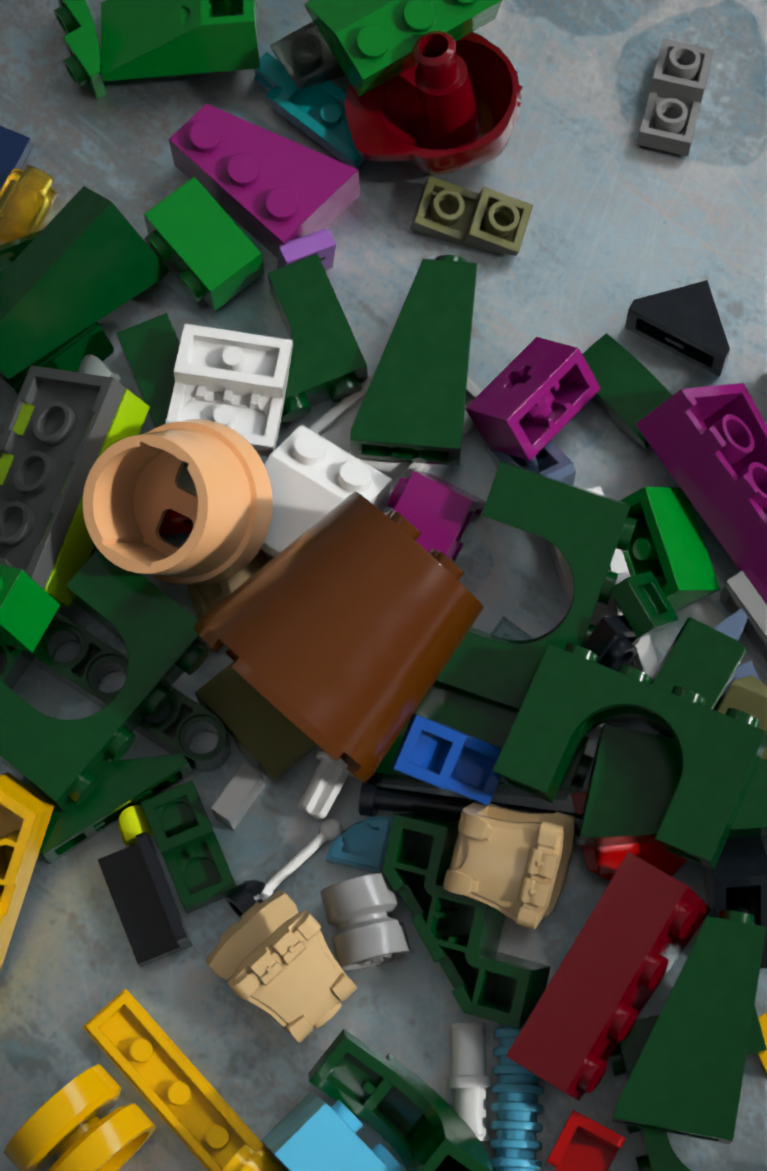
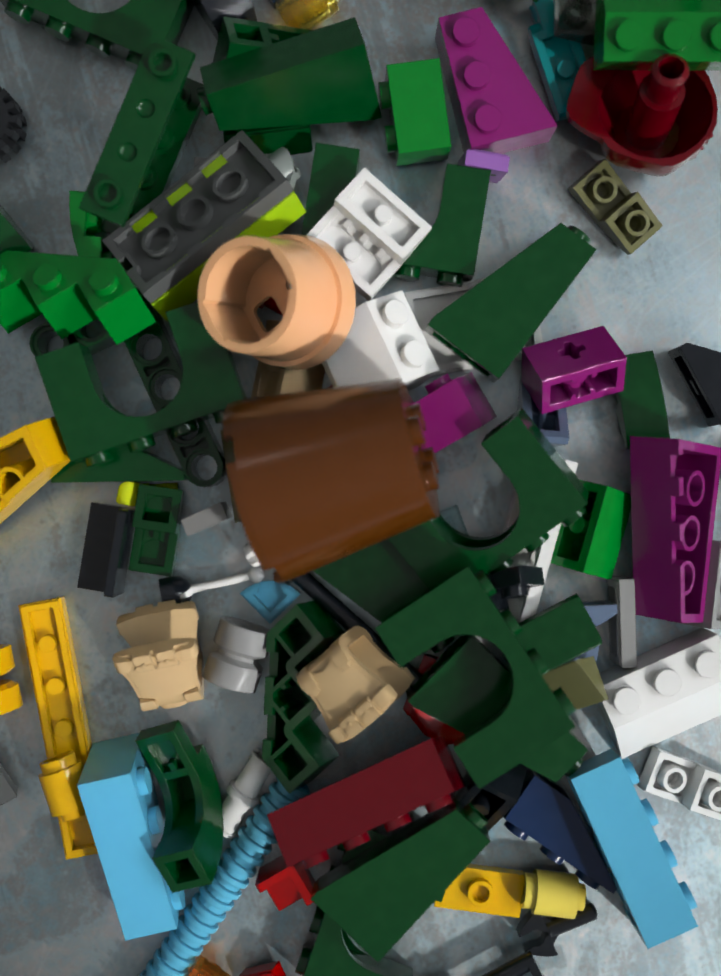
camera: 25 degrees right, 15 degrees up
blue slope [390,713,502,806] -> none
dark green tile [609,571,679,638] -> none

